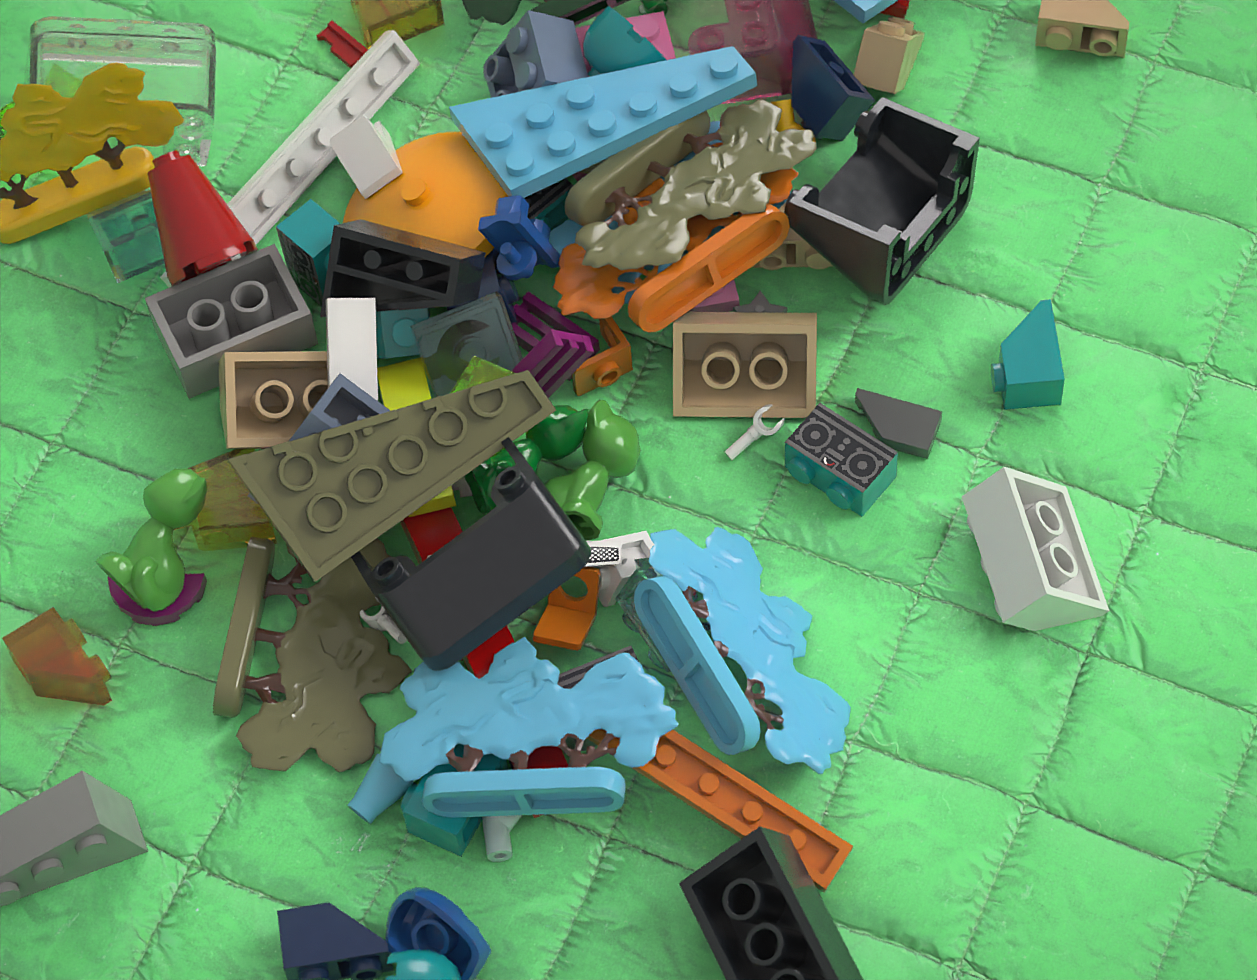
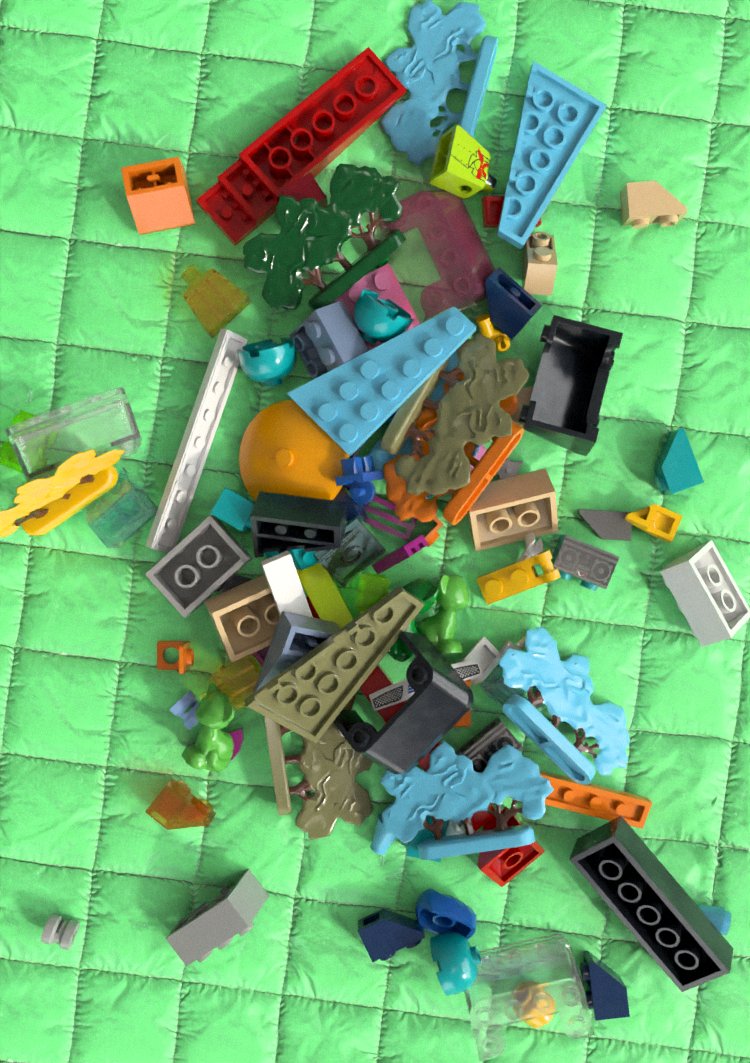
camera: 20 degrees left, 30 degrees up
red cone [147,150,257,286] -> none
red piece [316,20,368,69] -> none
white slope [329,116,403,199] -> none
none -> orange bracket [157,641,194,674]
none -> light blue wheel [169,690,199,731]
none -> teal cylinder [237,337,297,386]
none -> yellow plate [476,550,561,605]
none -> red slope [477,807,545,887]
none -> yellow slope [624,504,683,543]

